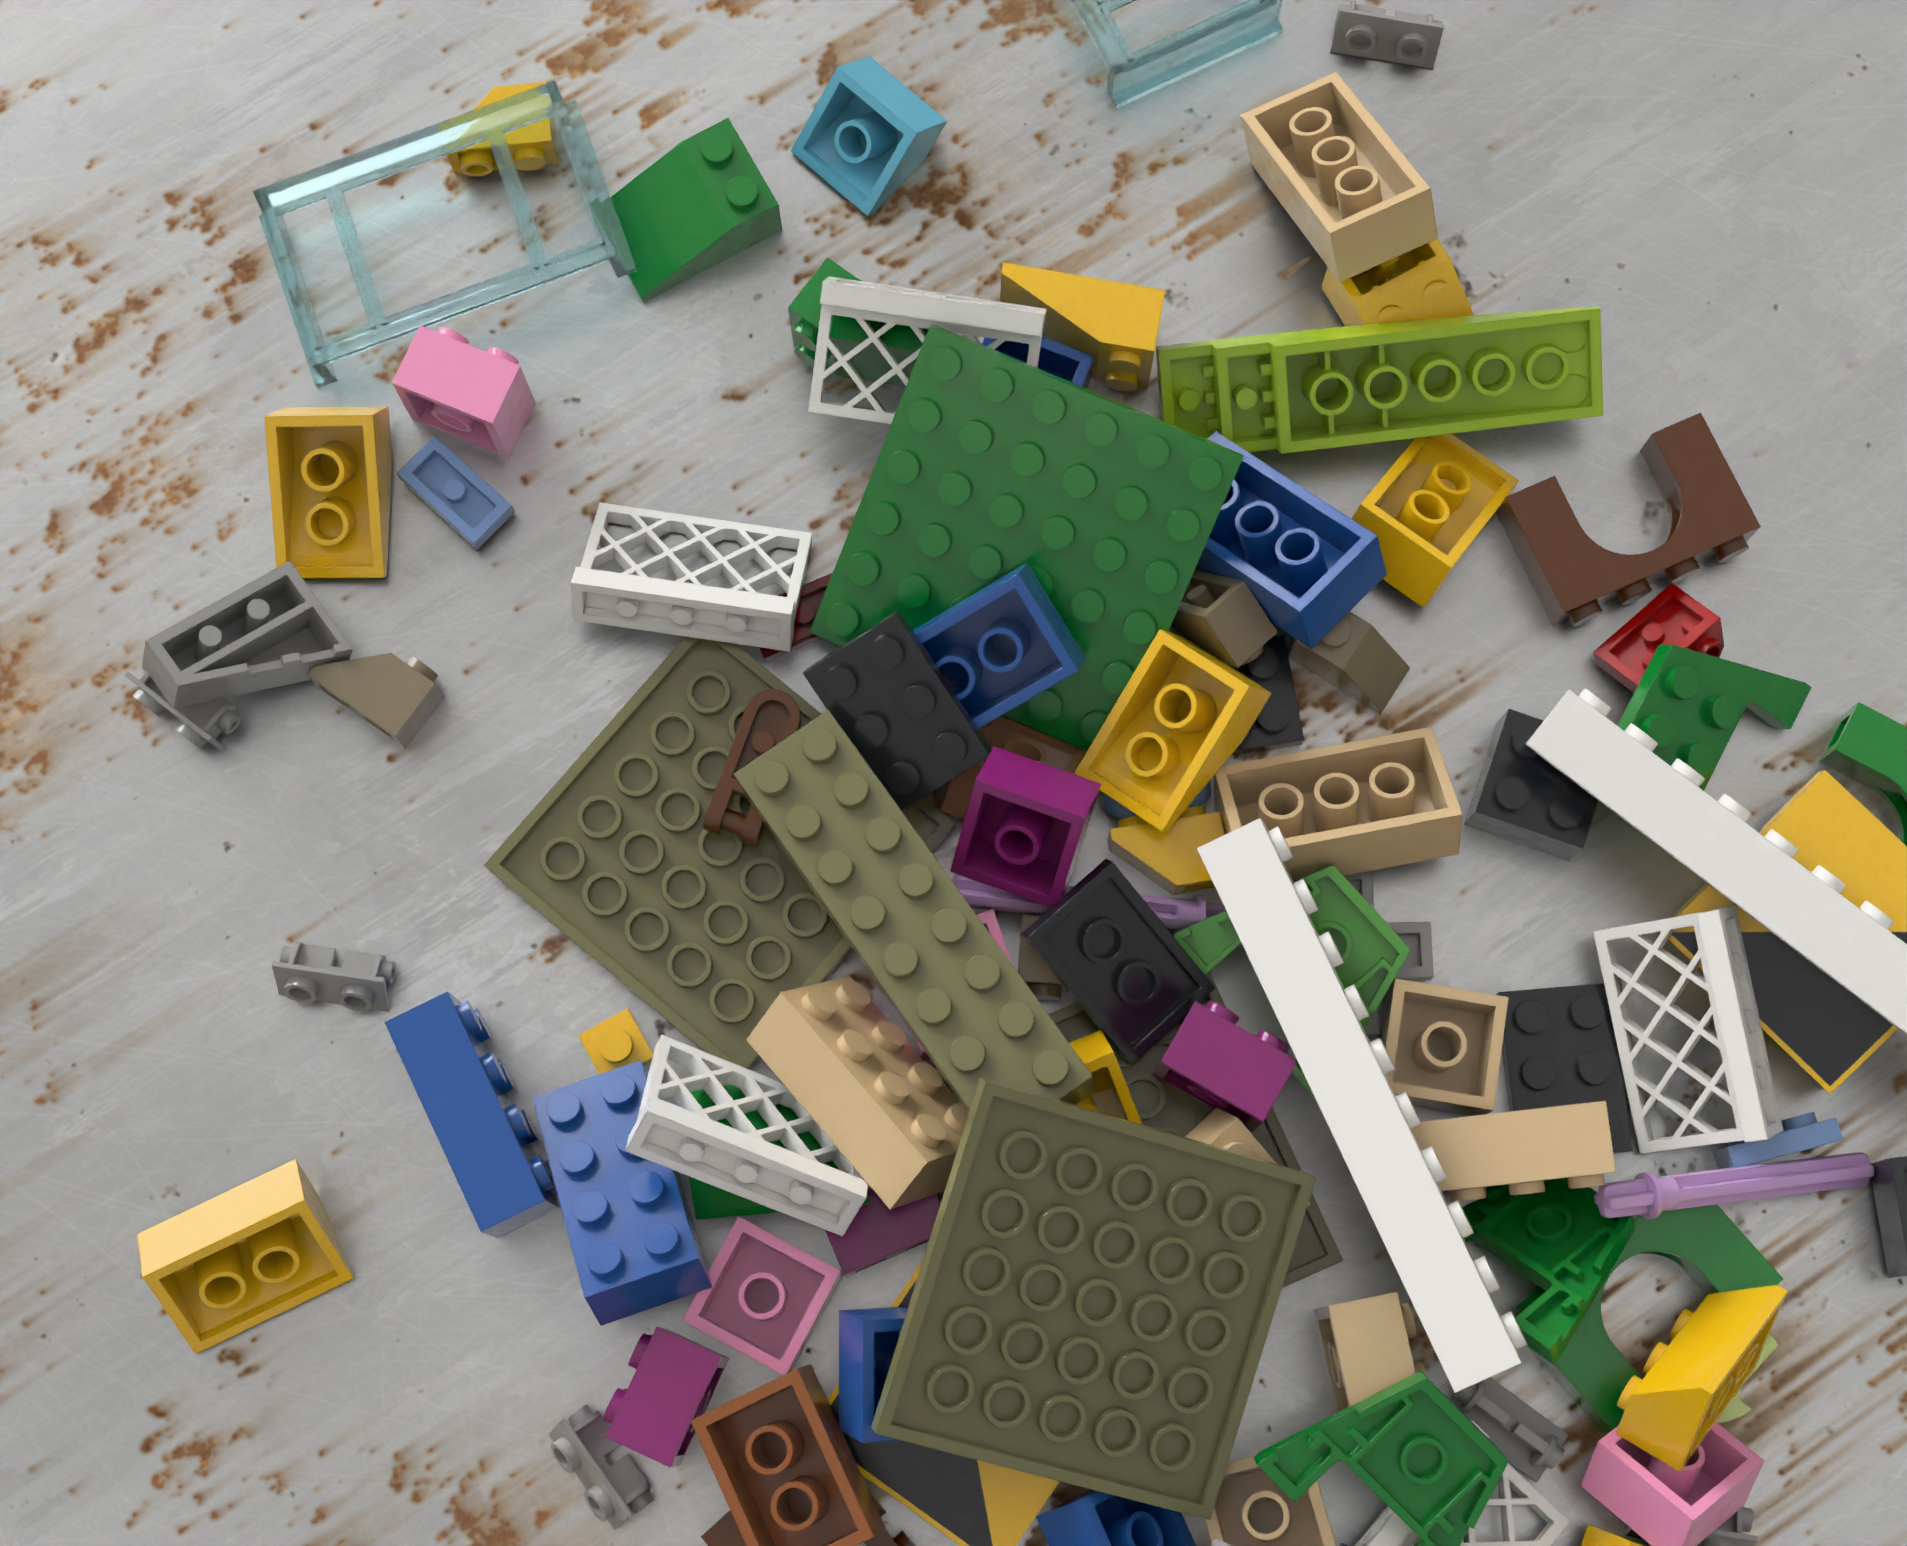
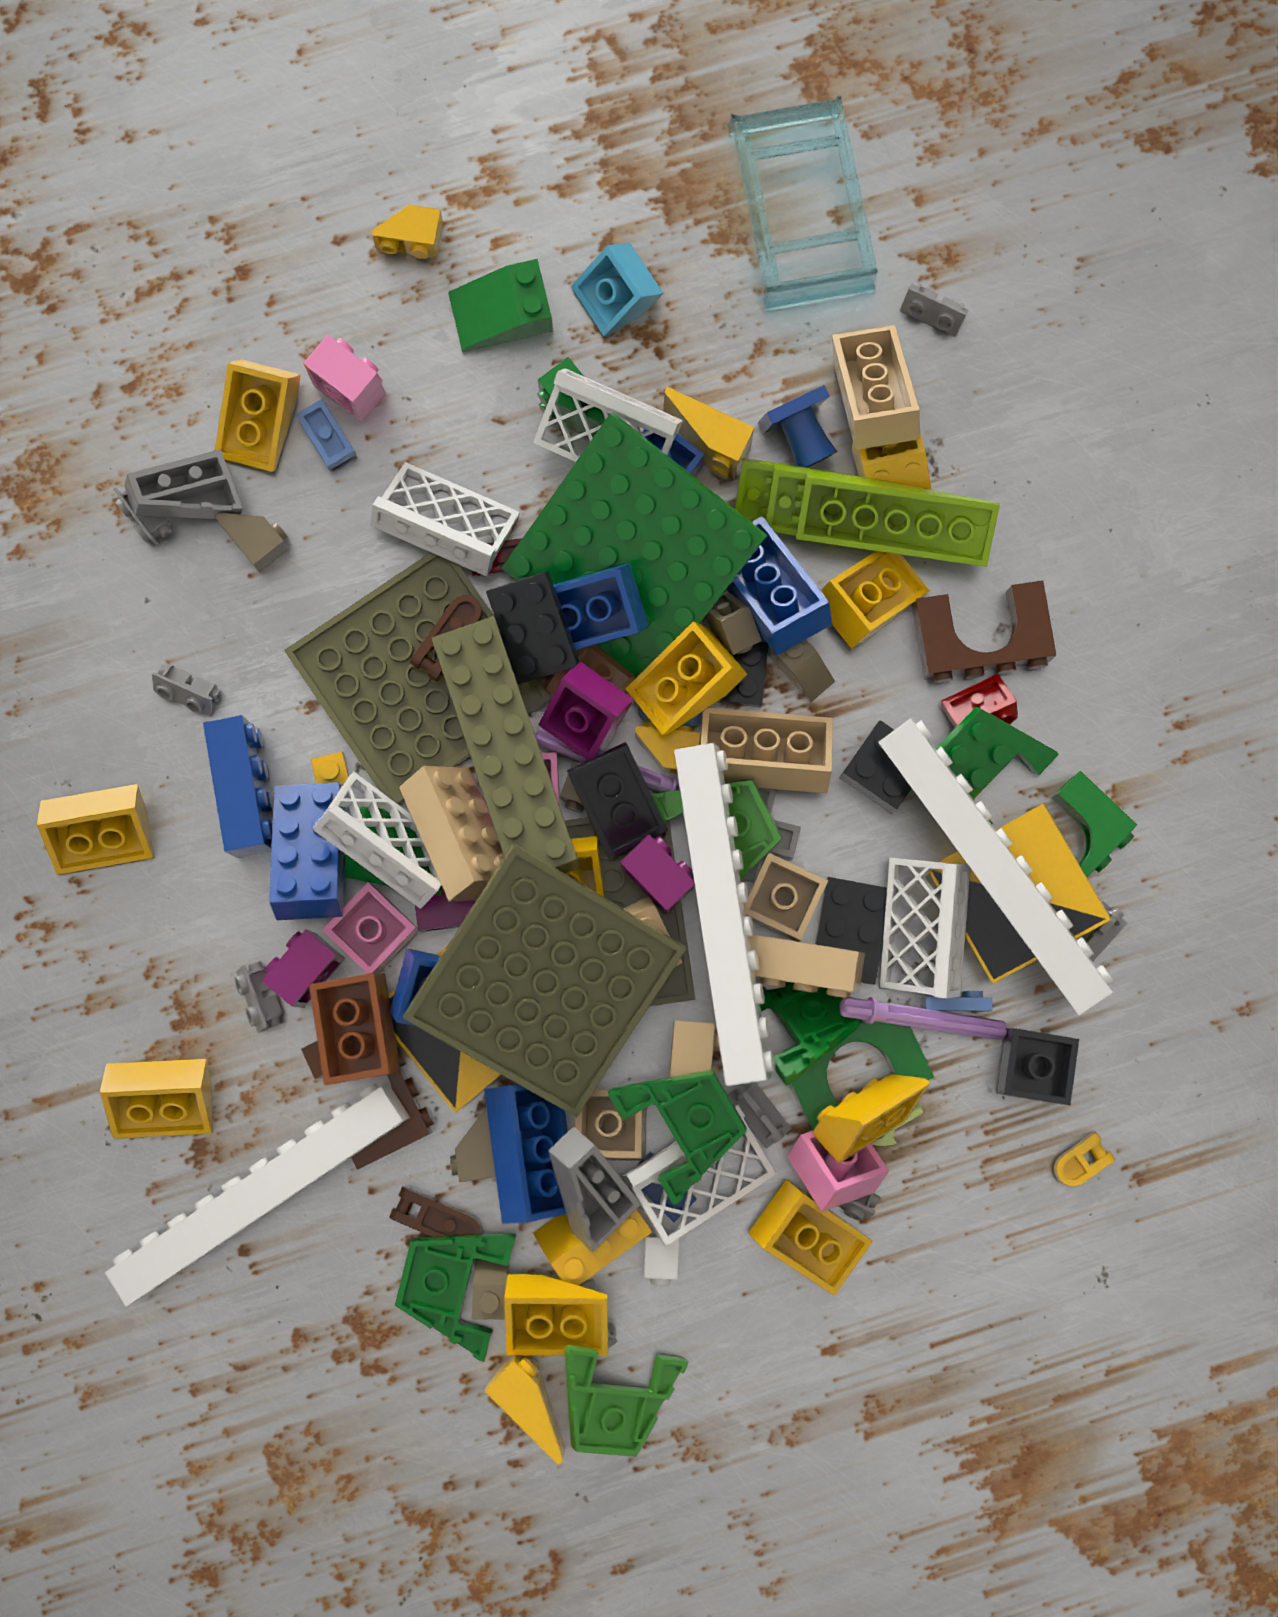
camera: 15 degrees right, 5 degrees up
clear light blue piece [253,80,638,388] -> none
none -> blue plant [757,385,838,468]

